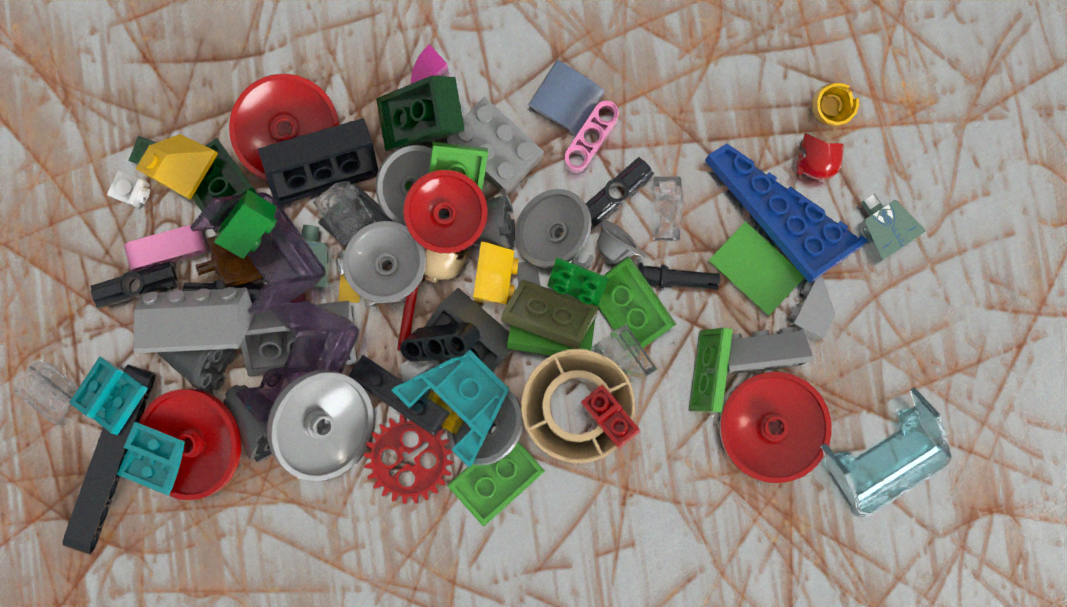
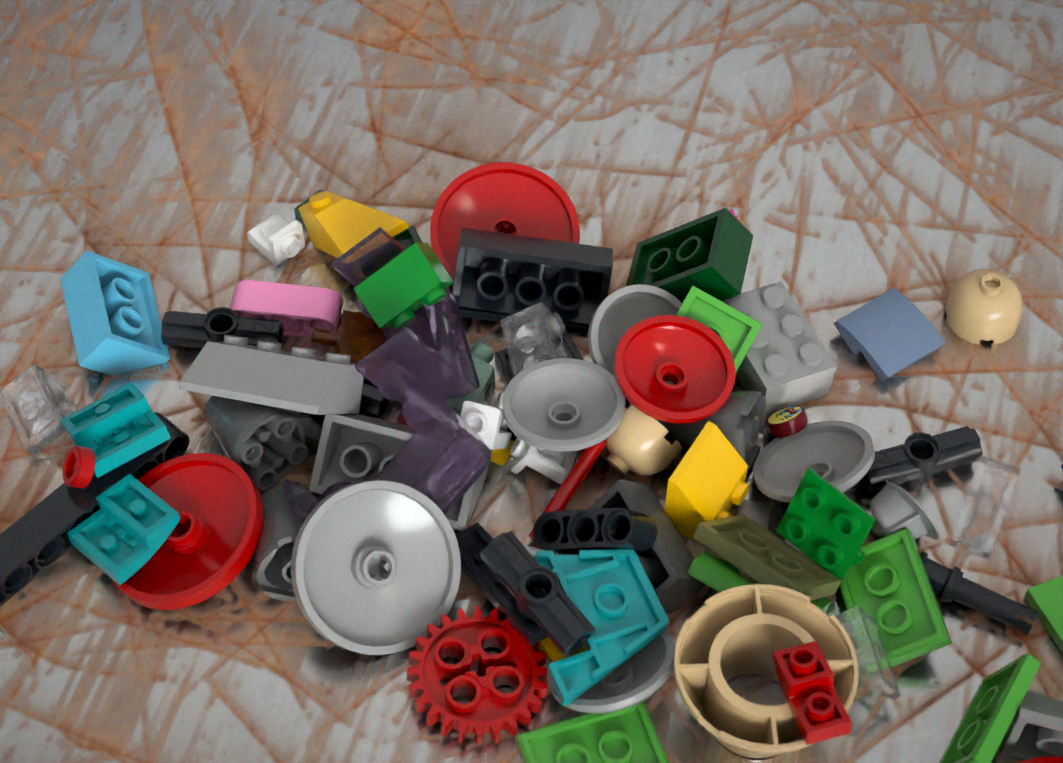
camera: 25 degrees right, 30 degrees down
bright pink beam [564,101,619,174] -> none
none -> medium azure slope [60,250,170,376]
none -> red tile [63,446,95,489]
none -> white bracket [455,401,512,449]
none -> black piece [481,531,595,656]
none -> dark red tile [766,405,808,438]
none -> tan cylinder [944,268,1023,345]

